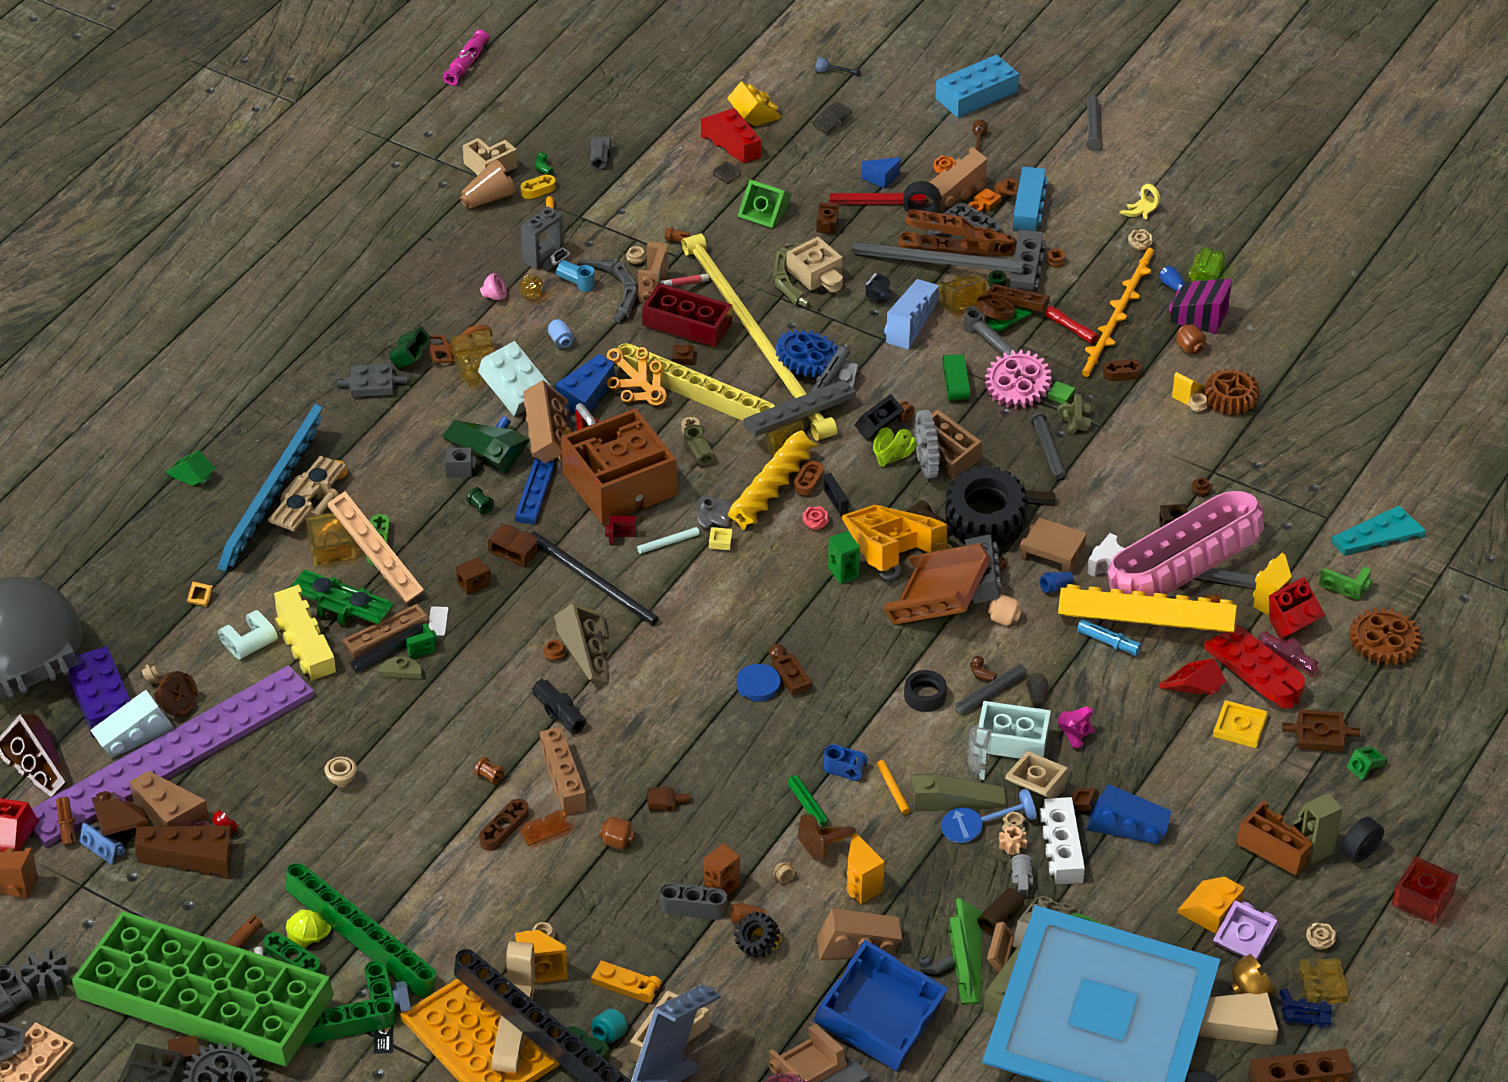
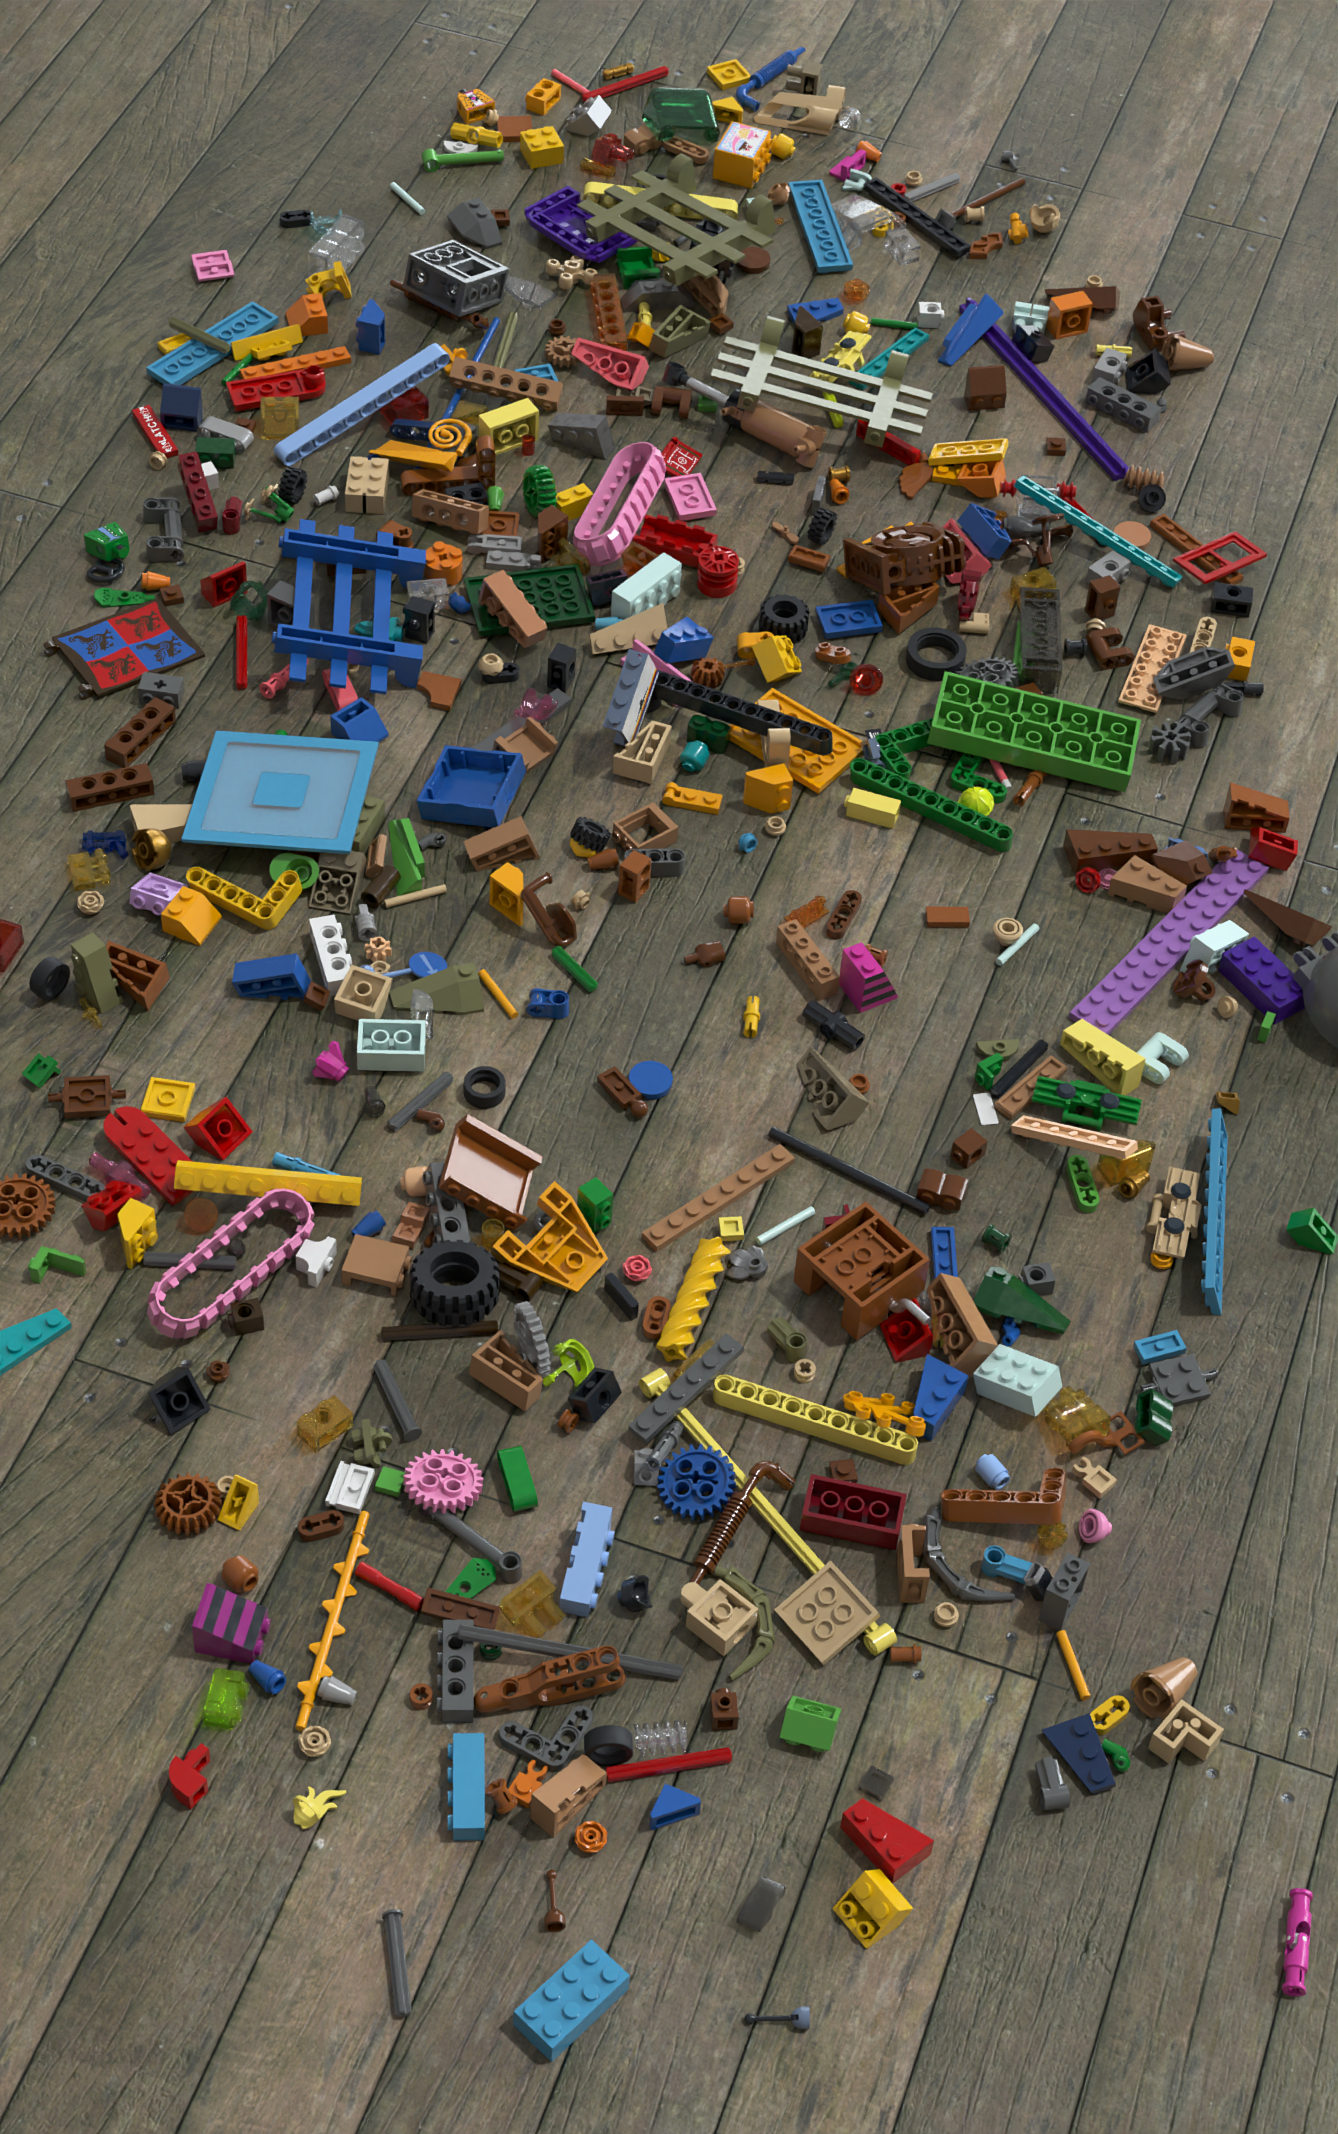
camera: 165 degrees right, 5 degrees up
coral bar [660,274,709,287] -> none
reddish brown tile [975,294,1015,320] -> none
none -> dark grey beam [26,1155,105,1202]
none -> black slope [147,1367,211,1435]
none -> red brick [169,1743,210,1810]
none -> yellow beam [186,867,302,930]
none -> clear yellow brick [297,1395,353,1453]
none -> light grey cone [317,1676,357,1706]
none -> white plate [325,1461,375,1514]
none -> tan bar [384,884,447,908]
none -> nougat slope [392,1202,430,1249]
none -> medium nougat window [612,802,678,851]
none -> clear piece [633,1720,687,1756]
none -> medium nougat plate [642,1144,795,1252]
none -> reddish brown piece [689,1461,795,1585]
none -> dark azure plate [738,833,758,853]
none -> yellow pin [743,996,760,1038]
none -> tan plate [774,1561,880,1666]
none -> dark pink slope [839,942,898,1013]
none -> light yellow brick [844,788,901,829]
none -> dark orange tile [925,906,970,927]
none -> dark orange beam [941,1468,1066,1525]
none -> light aqua bar [995,924,1039,966]
none -> dark blue wing [1042,1713,1116,1795]
none -> tan plate [1072,1457,1117,1498]
none -> dark azure plate [1133,1330,1187,1365]
none -> bright green tile [1257,1011,1276,1043]

